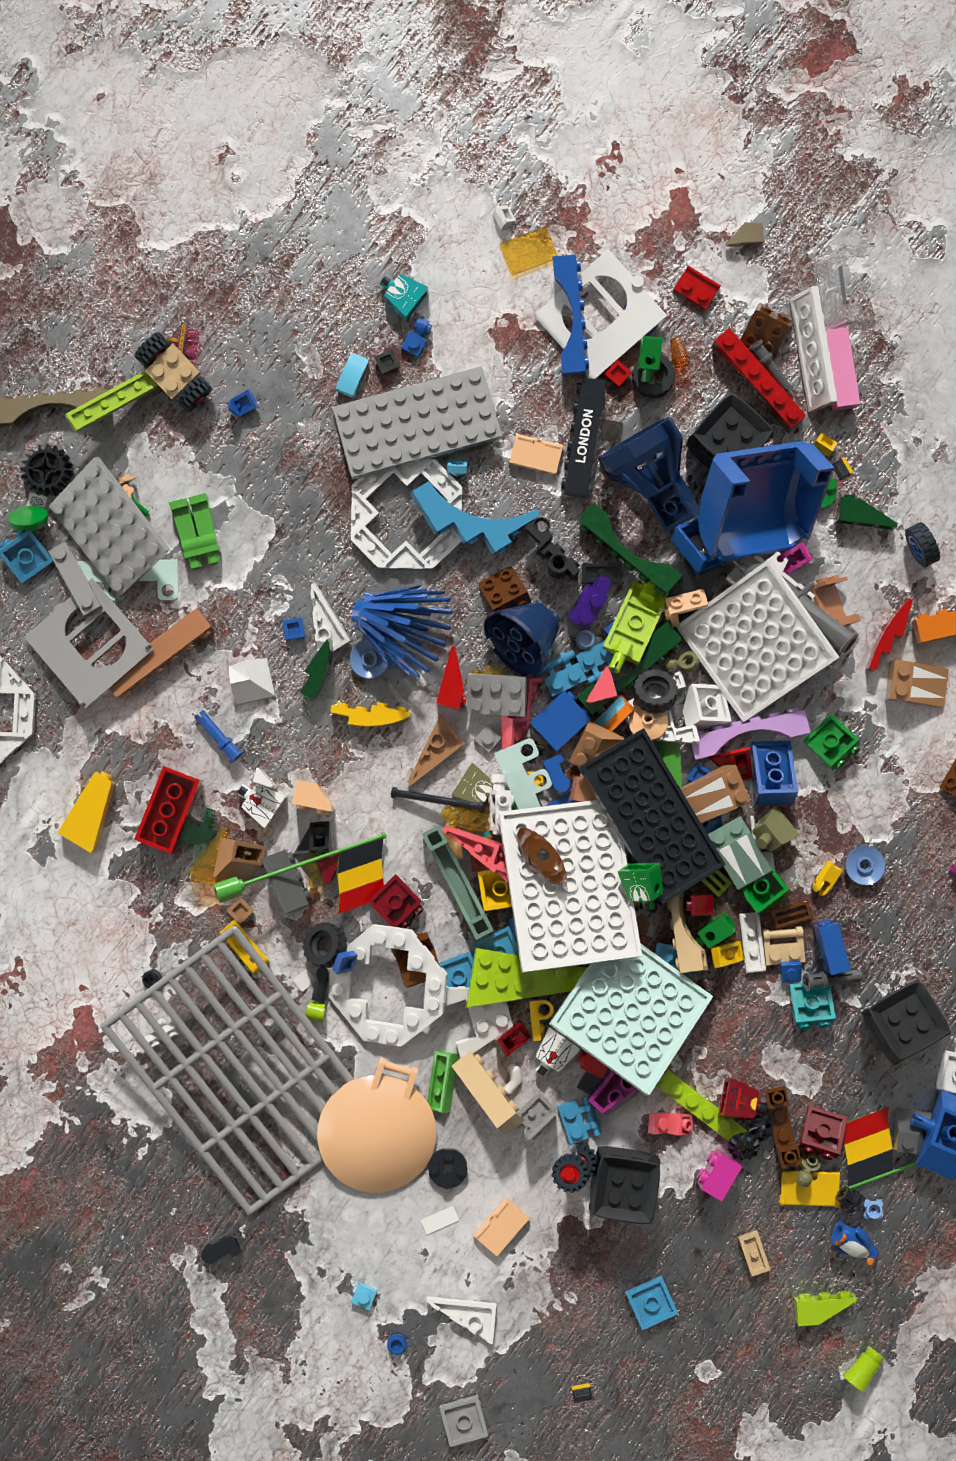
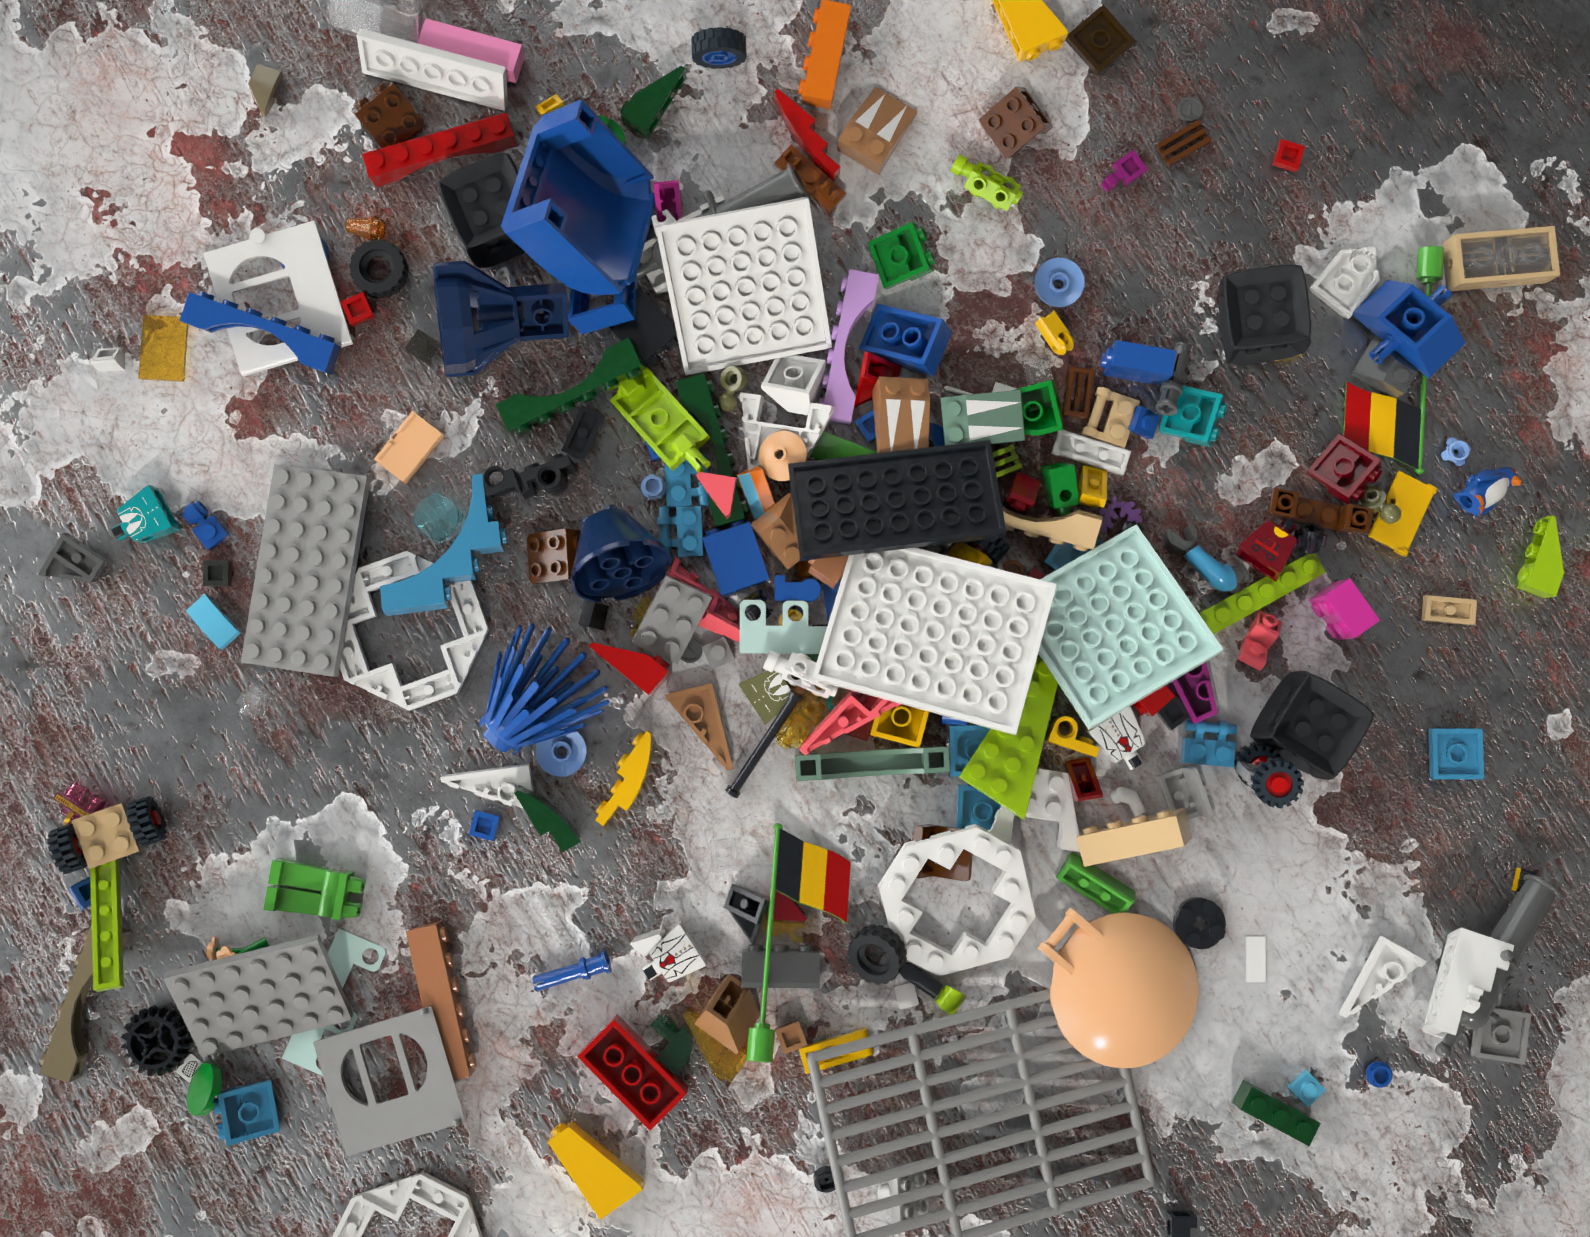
camera: 75 degrees left, 0 degrees up
light grey plate [48,542,103,617] -> none
blue plate [228,389,259,417] -> none
white slope [229,658,275,705] -> none
light nougat slope [292,780,335,815] -> none
blue plate [332,951,358,974] -> none
dark red plate [367,874,425,928] -> none
medium azure plate [447,459,467,476] -> none
light nougat piece [474,1197,530,1257] -> none
reddish brown piece [516,827,567,885] -> none
black brick [561,377,606,499] -> none
dark purple hinge [567,576,611,631] -> none
green torso [617,863,663,911] -> none
black tyre [633,669,678,714] -> none
green torso [638,336,663,383] -> none
light nougat bracket [663,589,708,627] -> none
red plate [673,265,721,311] -> none
black gear [728,1133,760,1161] -> none
dark grey pin [748,339,793,393] -> none
olive torso [753,805,799,853] -> none
nougat panel [811,575,861,627] -> none
black sticker [832,457,853,479] -> none
black piece [835,1186,865,1216] -> none
none -> dark grey wing [38,533,108,582]
none -> blue slope [69,877,91,911]
none -> clear light blue piece [412,493,463,543]
none -> black slope [578,600,609,630]
none -> dark grey piece [681,638,703,663]
none -> dark orange plate [775,144,846,214]
none -> lime brick [950,154,1024,211]
none -> medium lavender animal [1098,497,1143,533]
none -> piece [1163,524,1249,592]
none -> dark green arch [1232,1080,1321,1146]
none -> piece [1422,874,1561,1058]

